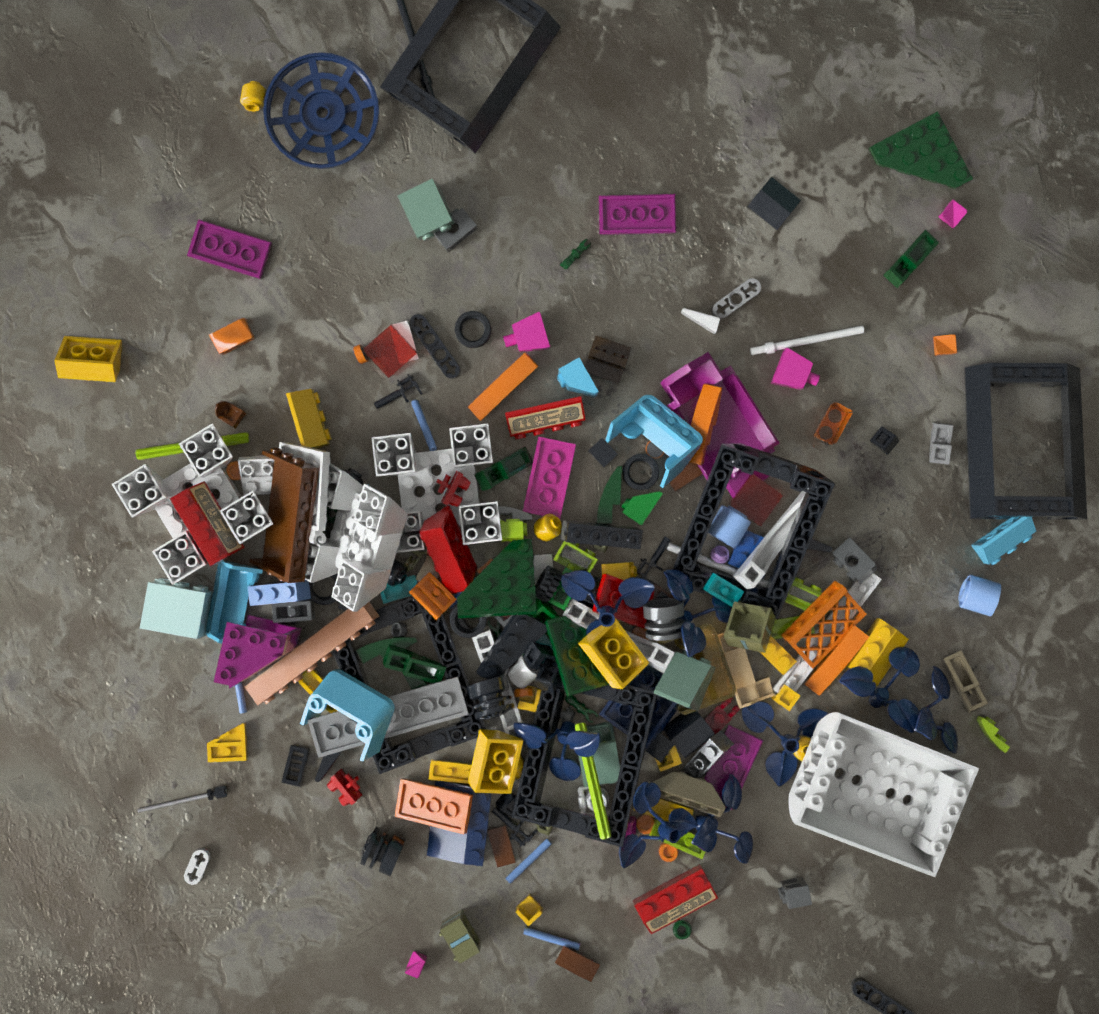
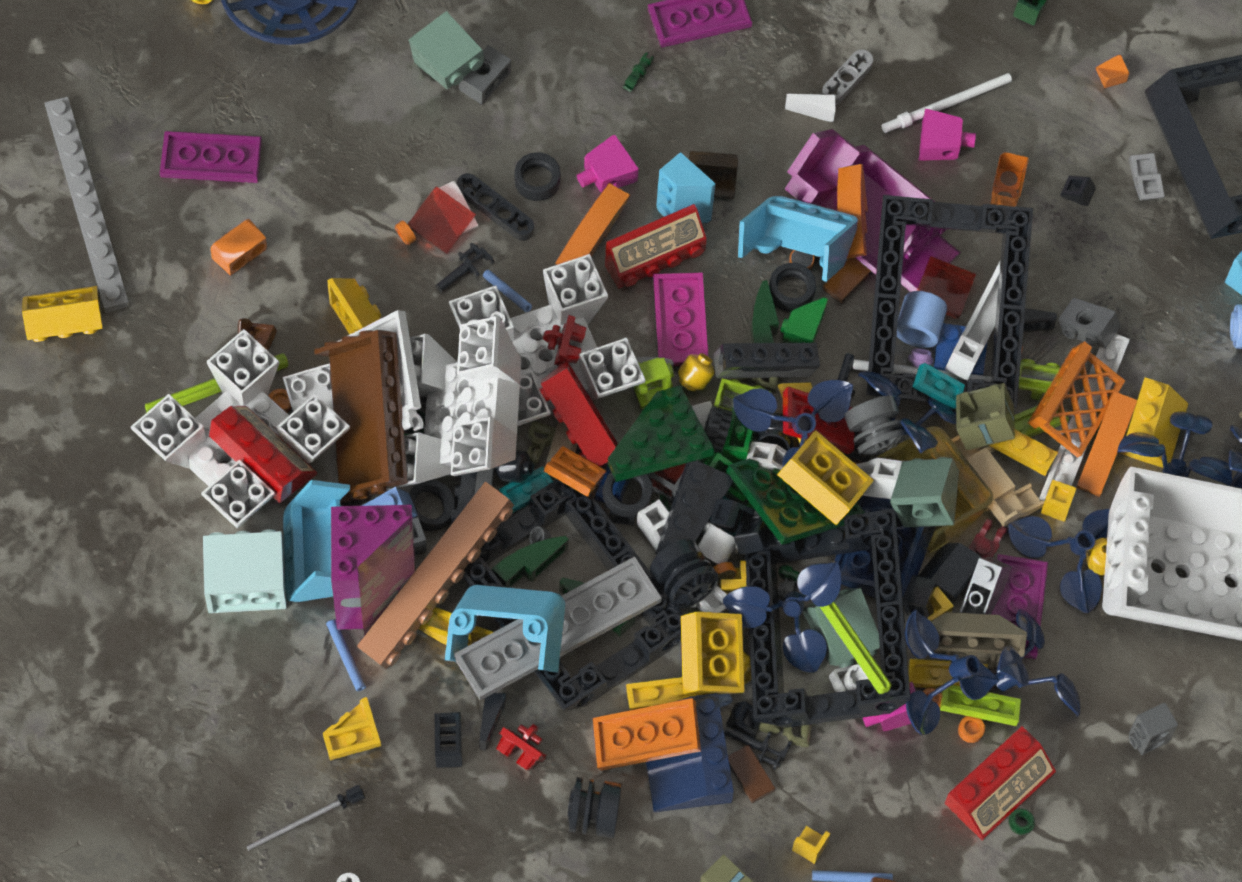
camera: 20 degrees left, 25 degrees down
dark green slope [383,645,446,683] -> none
dark green slope [474,446,533,492] -> none
medium blue bar [506,839,552,884] -> none
black panel [588,438,618,468] -> none
none -> light grey plate [44,97,130,313]

